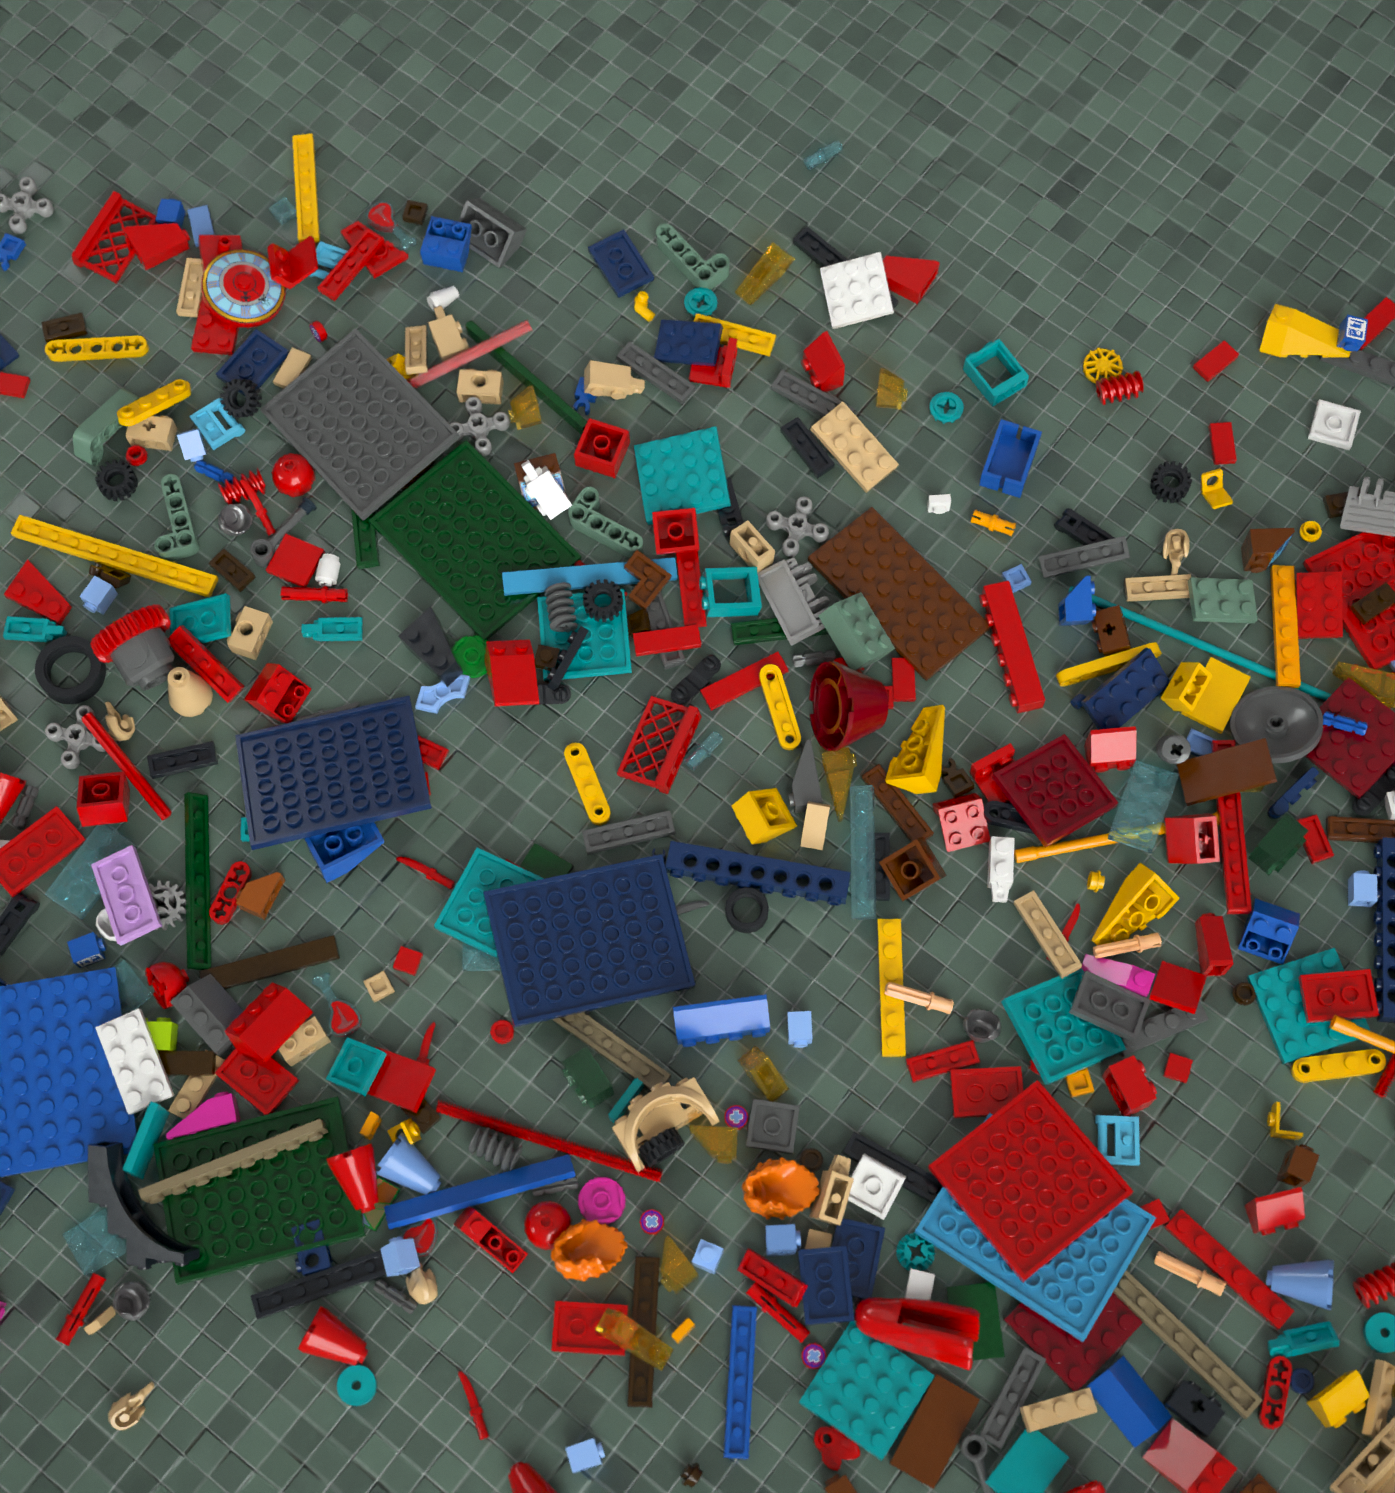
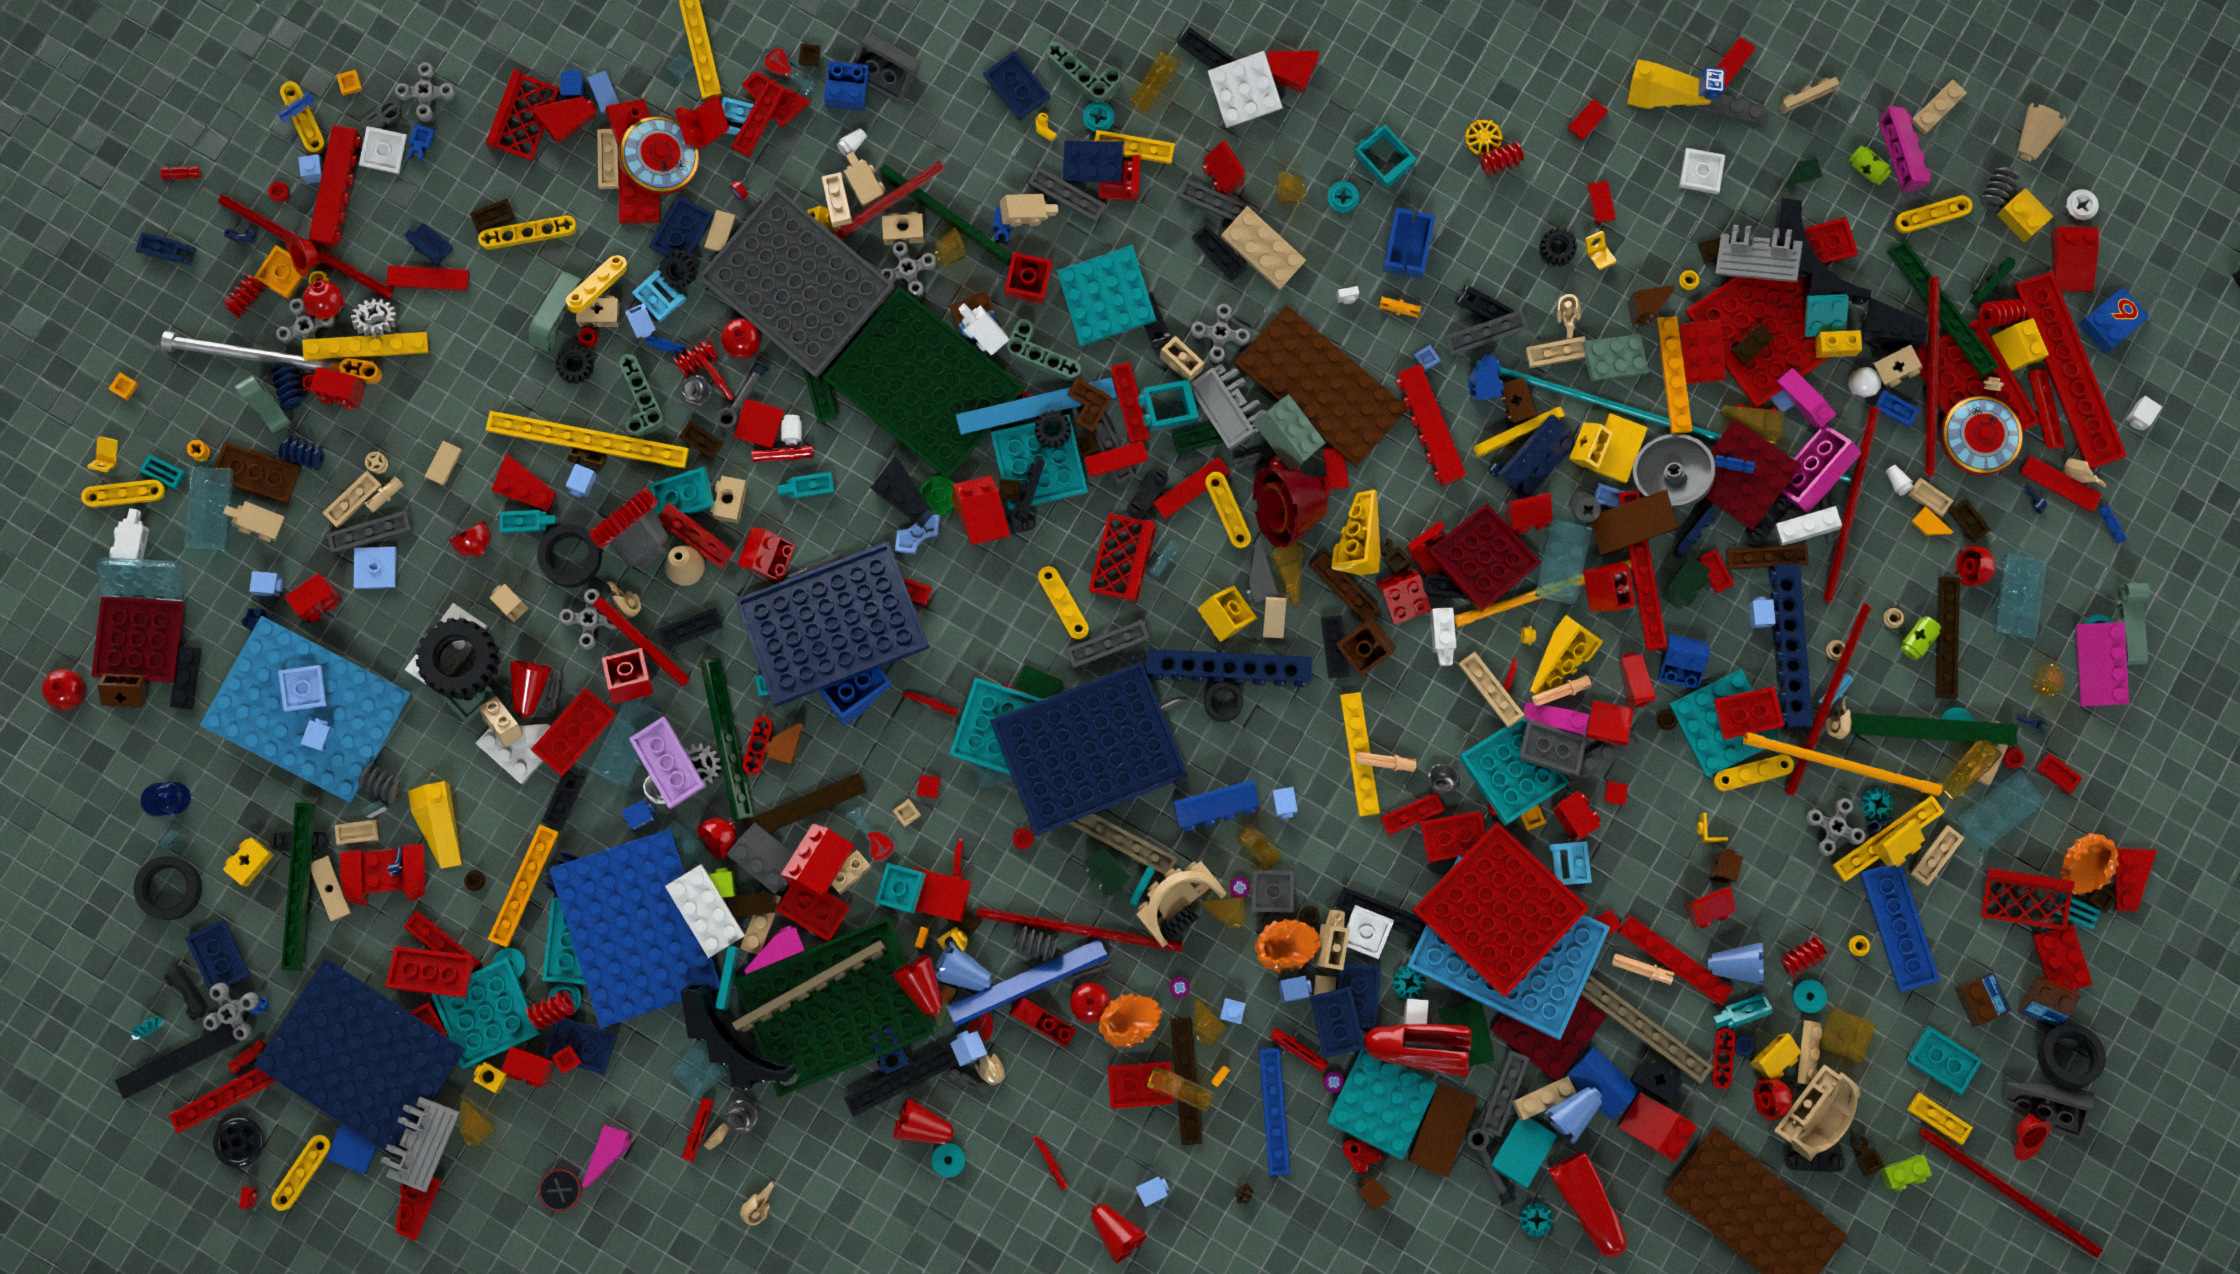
camera: 15 degrees left, 10 degrees up
dark grey piece [544,582,578,632] -> none
dark pink tile [578,1177,626,1225] -> none
red slope [652,508,700,555] -> none
red tile [737,1248,808,1307] -> none
clear light blue plate [850,785,876,920] -> none
none -> medium blue cone [1544,1087,1602,1144]
none -> red cylinder [1753,1078,1794,1121]

